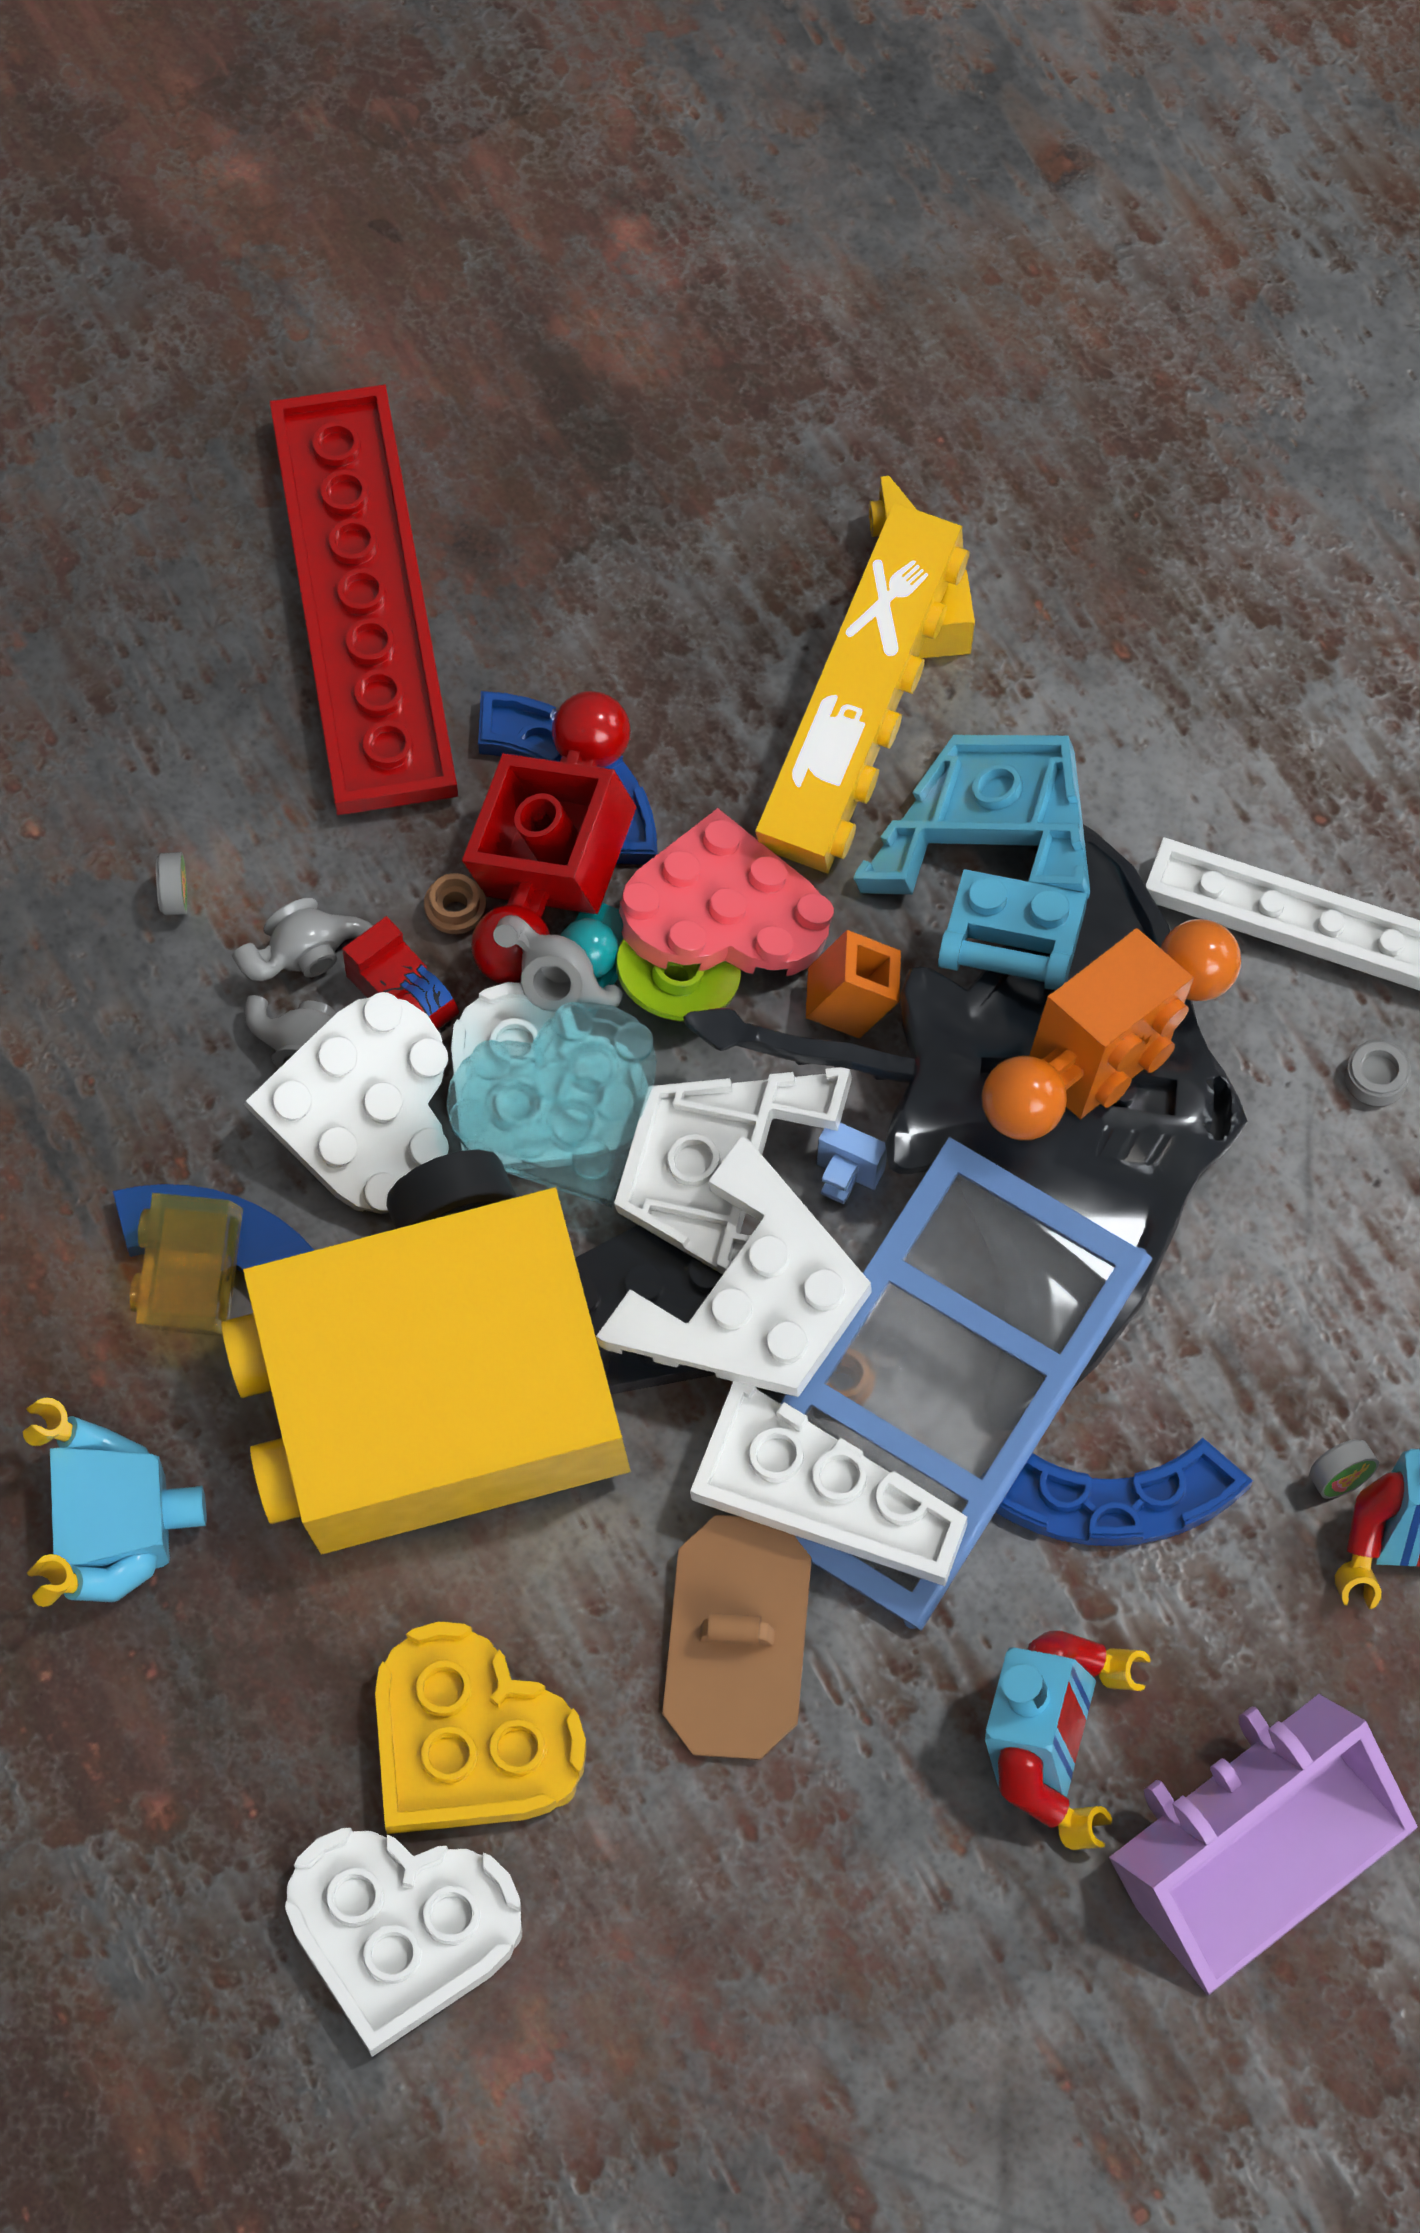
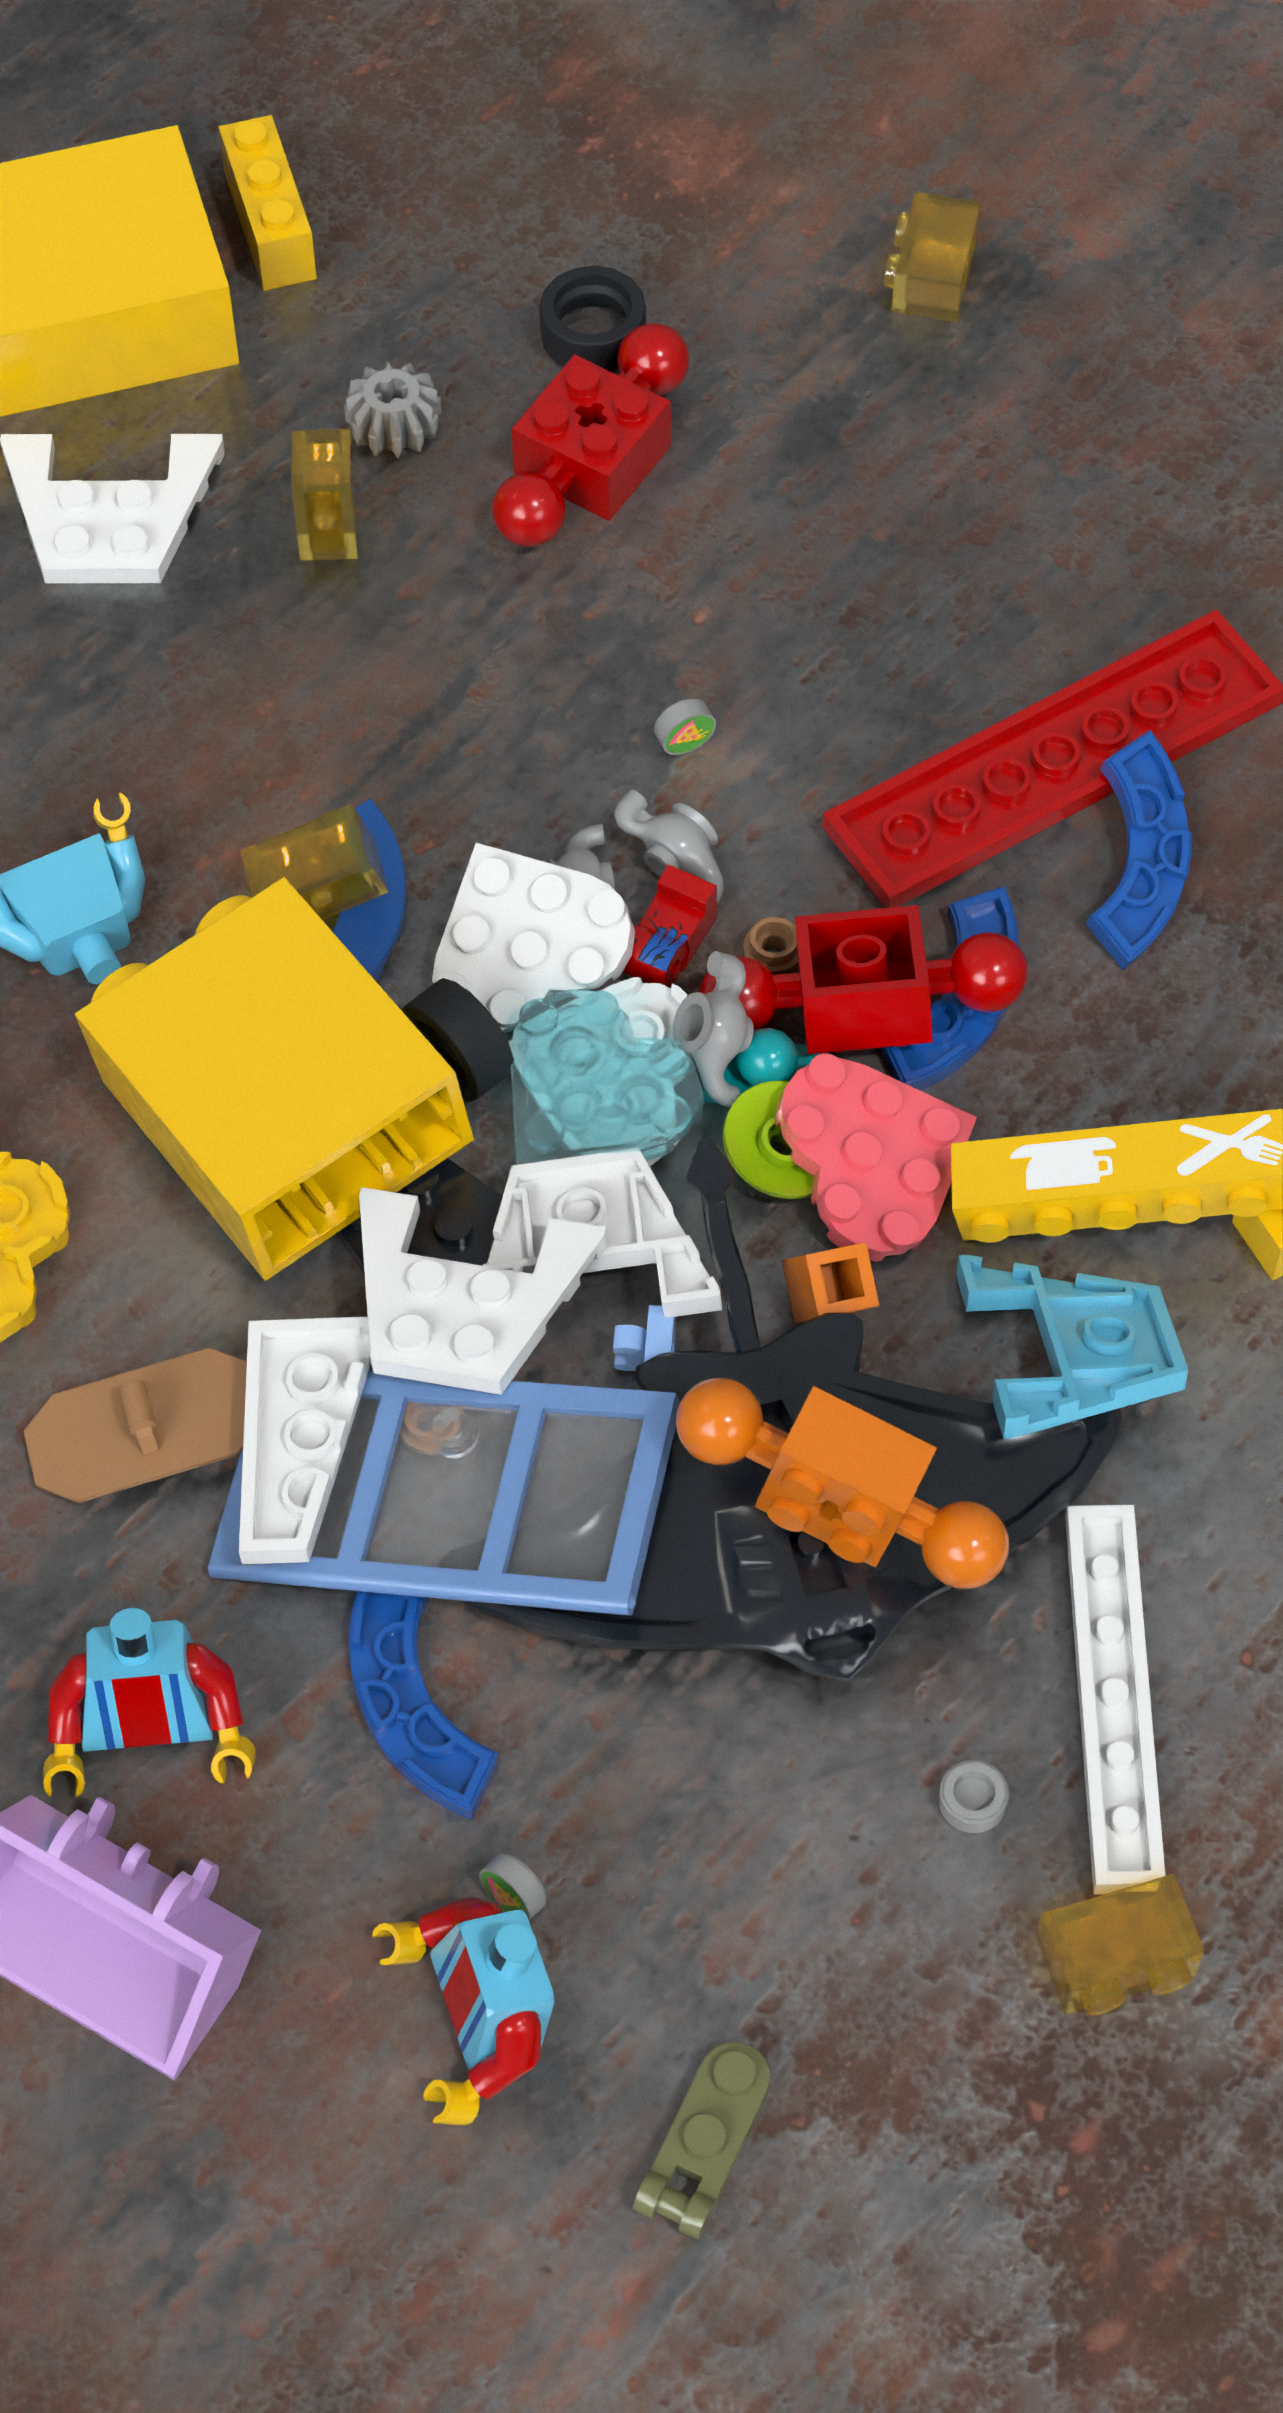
camera: 70 degrees right, 5 degrees down
medium azure plate [938,869,1087,990] -> none
none -> blue tile [1085,730,1192,970]

